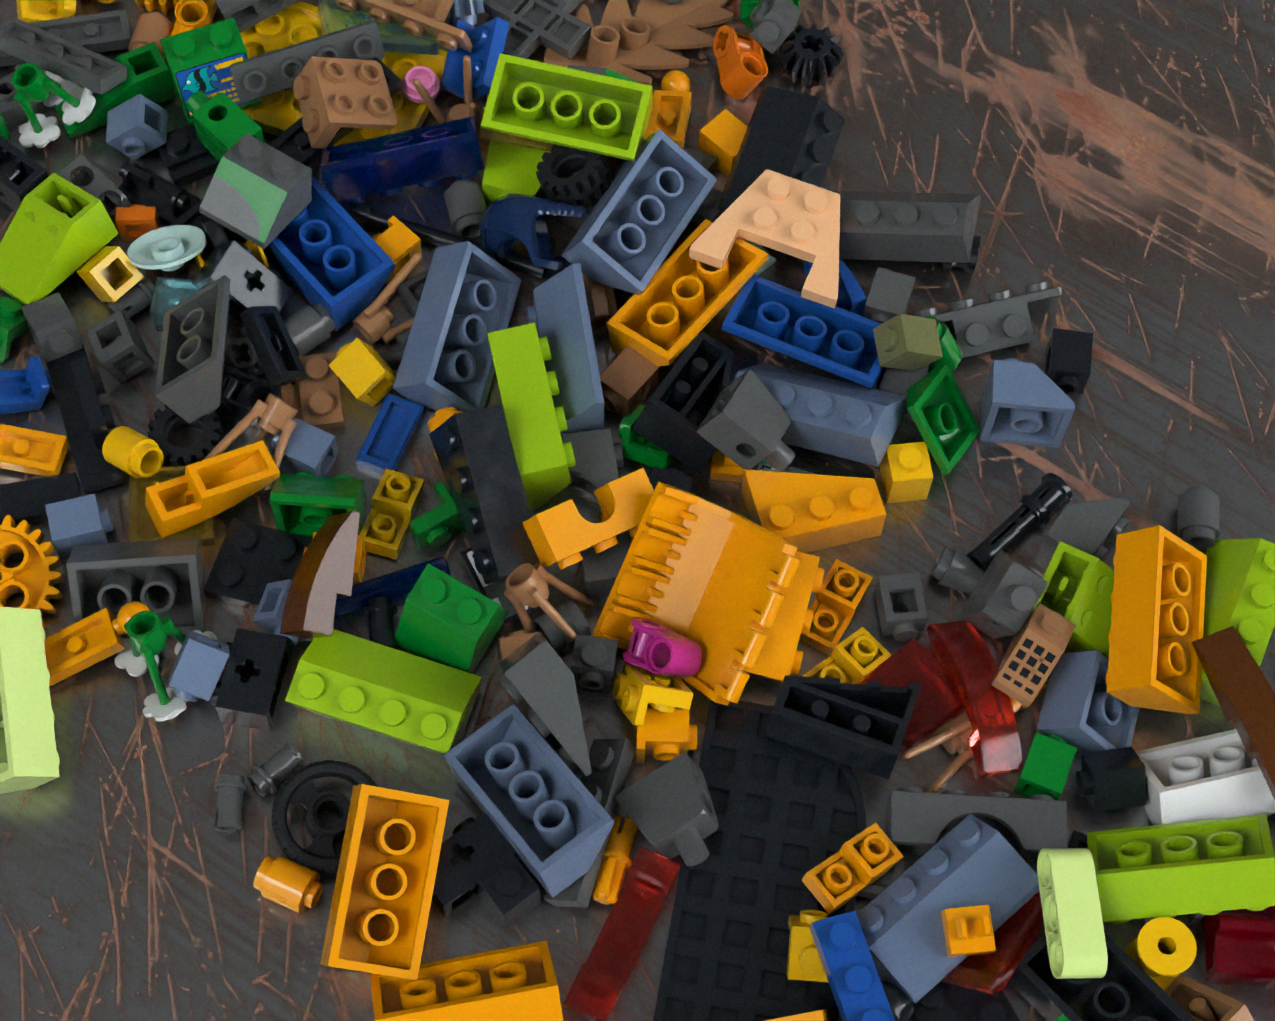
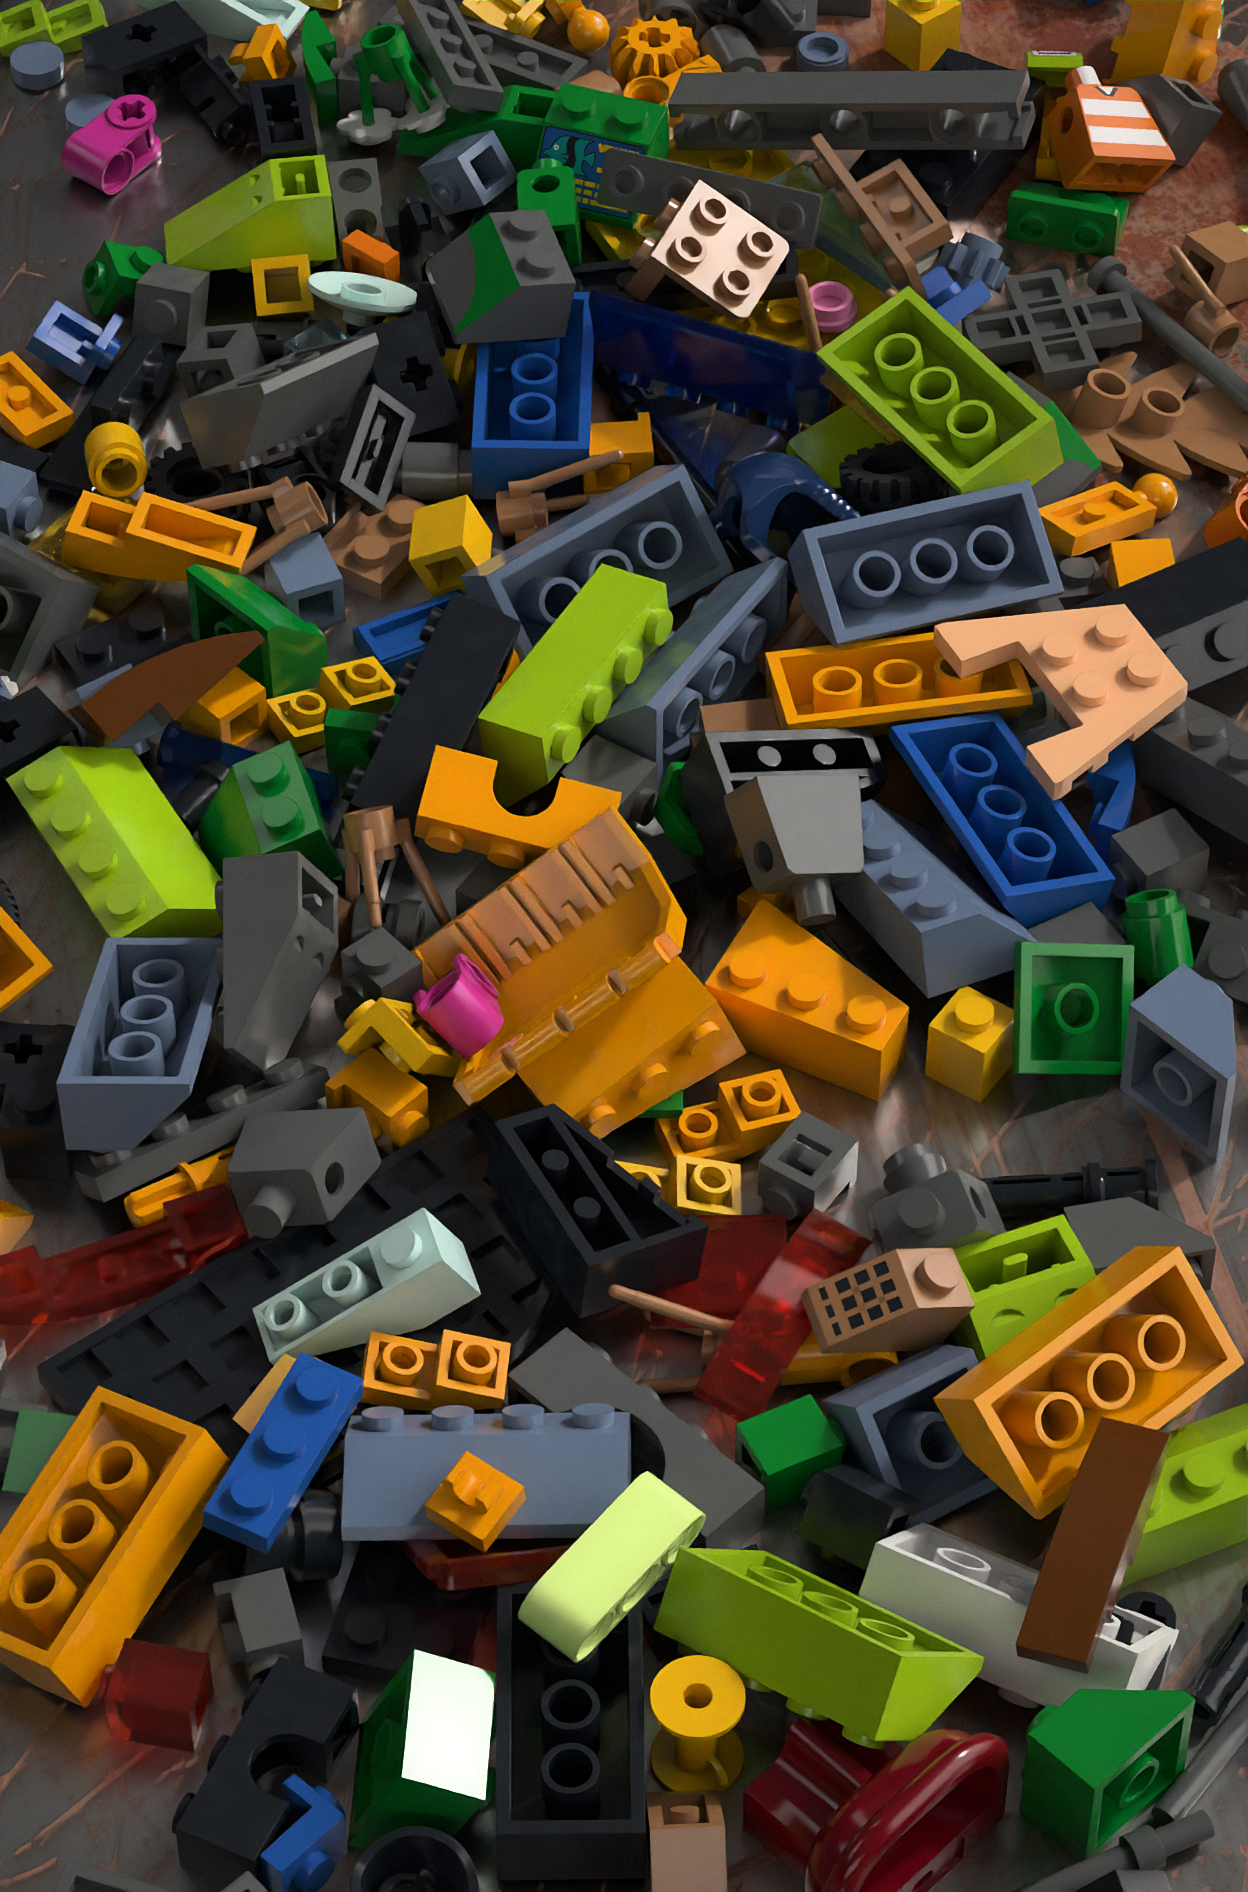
camera: 45 degrees right, 15 degrees down
olive brick [873,313,943,372] -> none
none -> light aqua slope [253,1207,481,1365]

